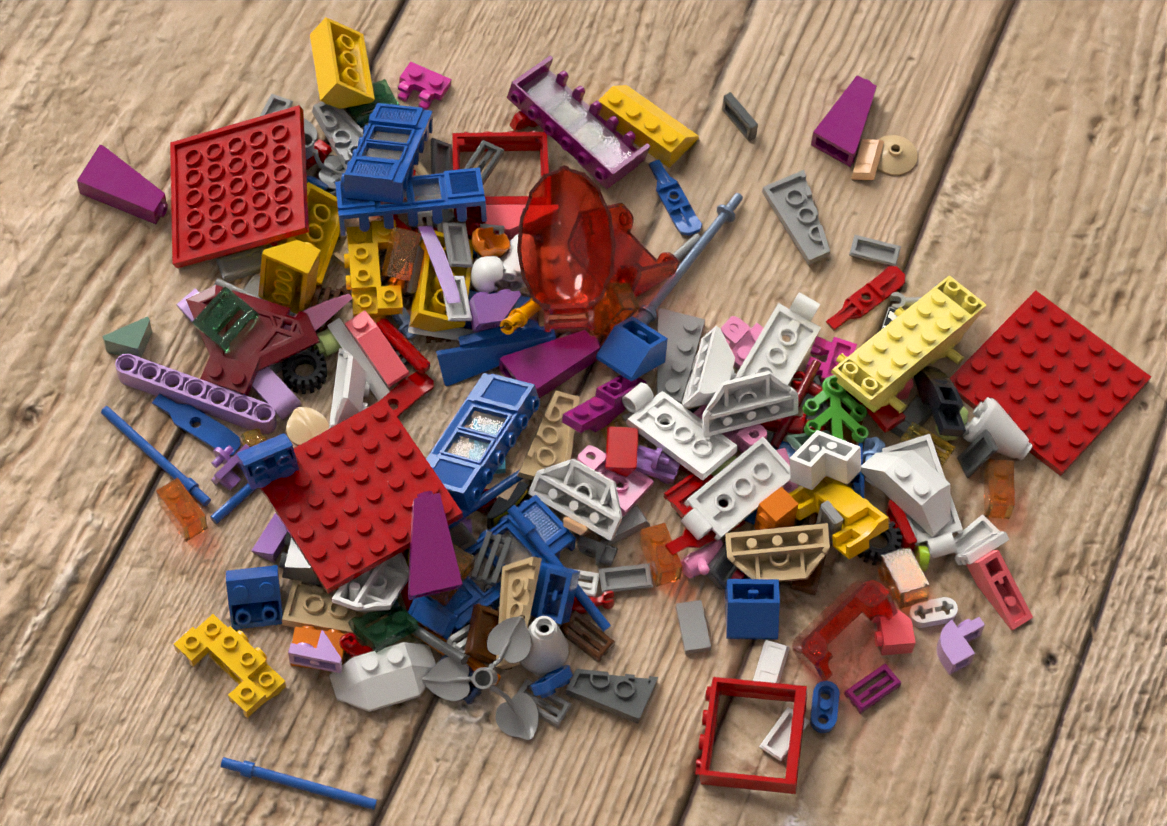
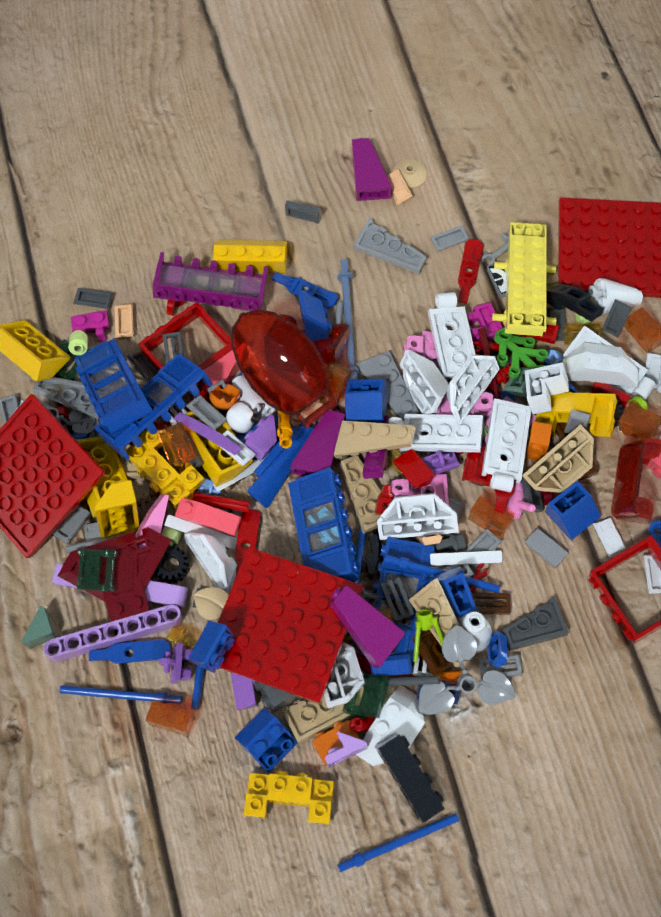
camera: 30 degrees left, 5 degrees up
none -> yellowish green brick [68,330,88,355]
none -> dark grey tile [74,288,113,309]
none -> light nougat tile [115,304,134,338]
none -> blue slope [298,290,331,342]
none -> tan wing [333,421,416,458]
none -> black brick [374,733,445,823]
none -> red piece [375,485,394,515]
none -> lime plant [414,609,444,663]
none -> white sticker [430,551,502,566]

